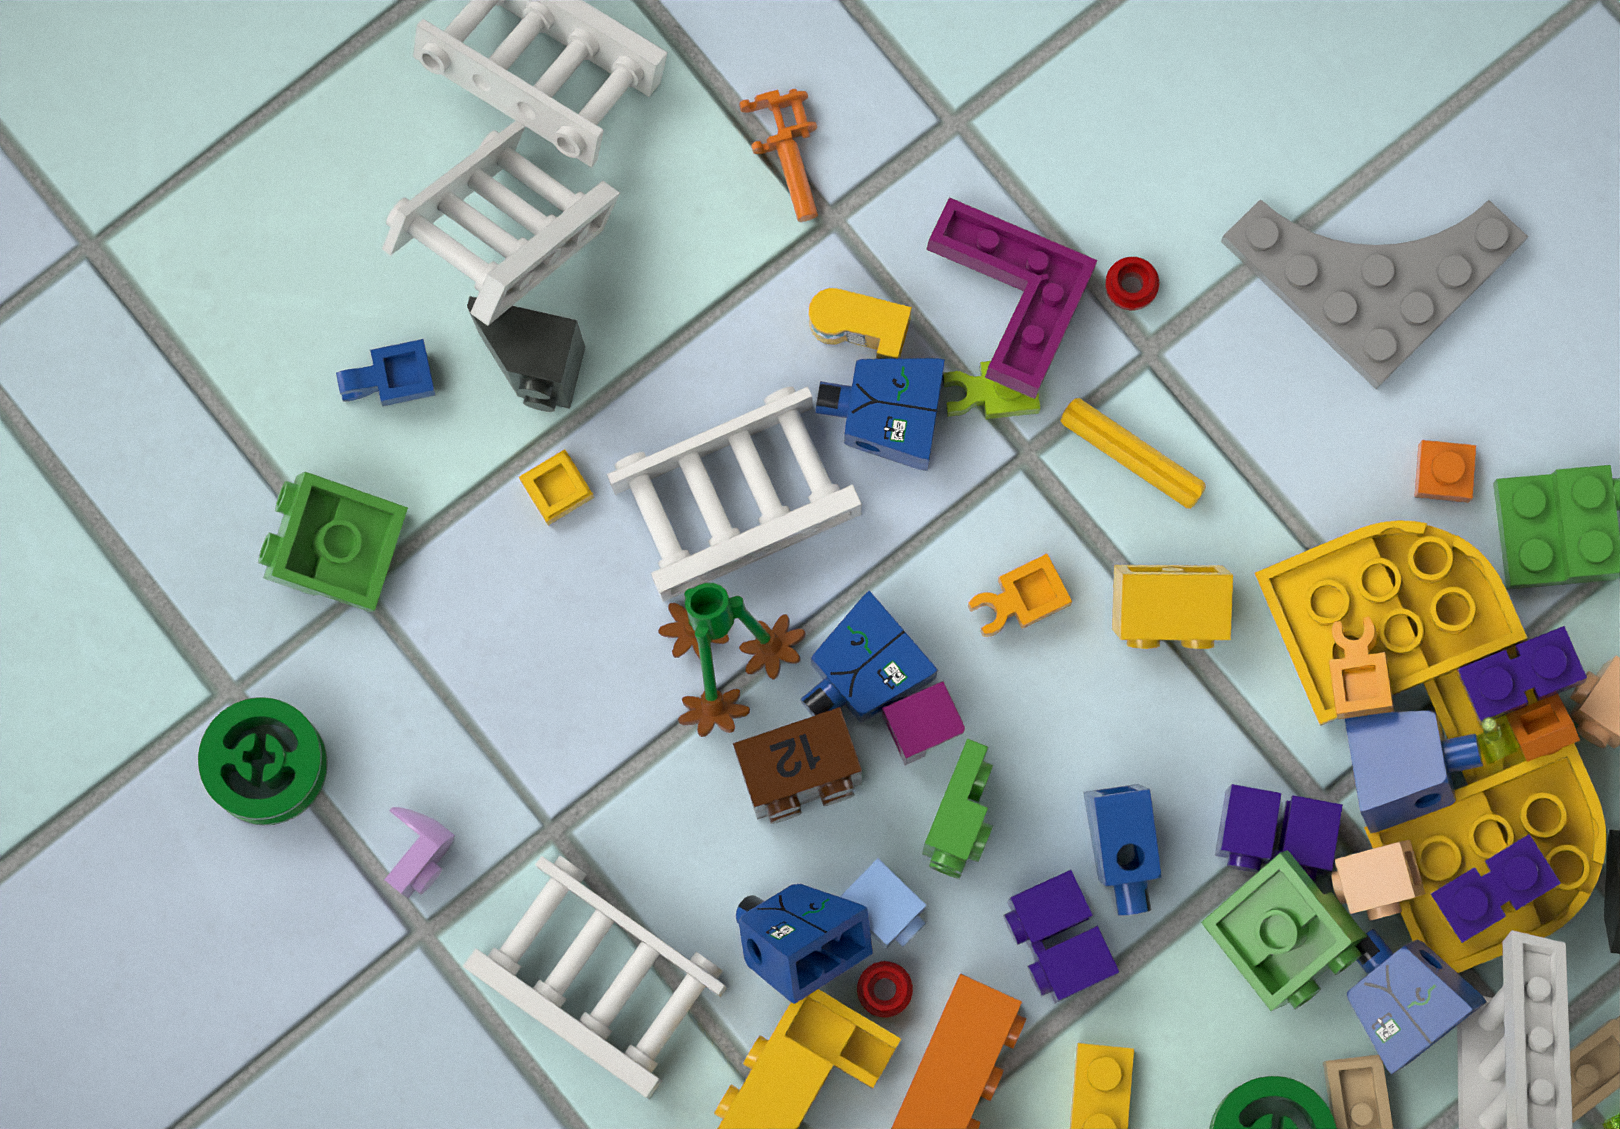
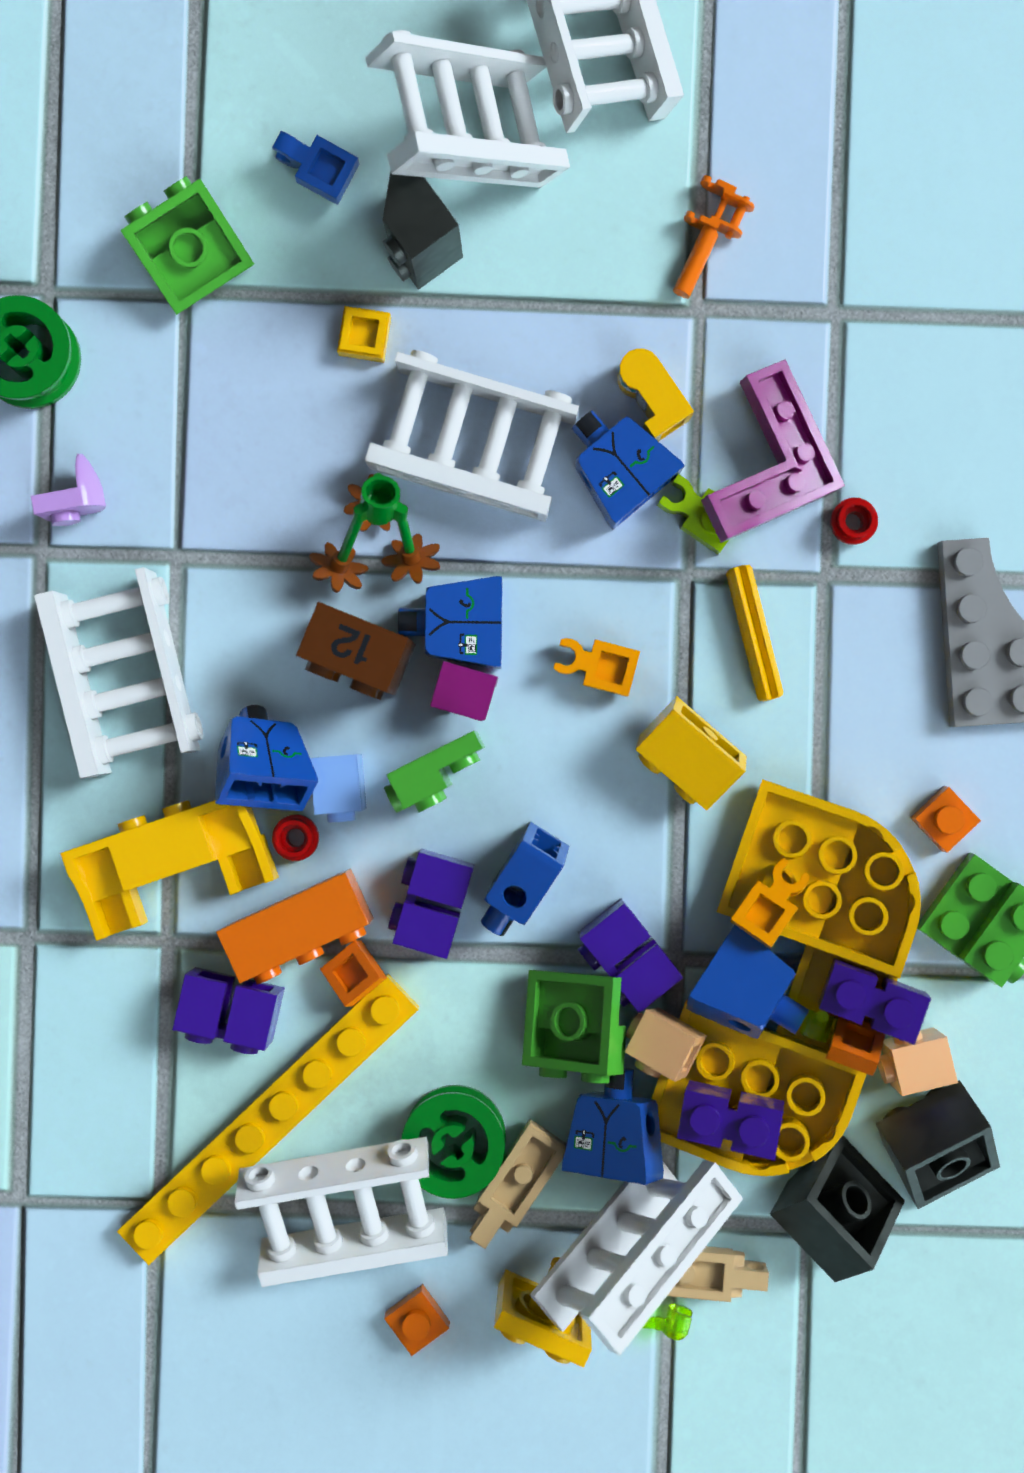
camera: 35 degrees right, 10 degrees up
none -> orange plate [320,940,387,1007]

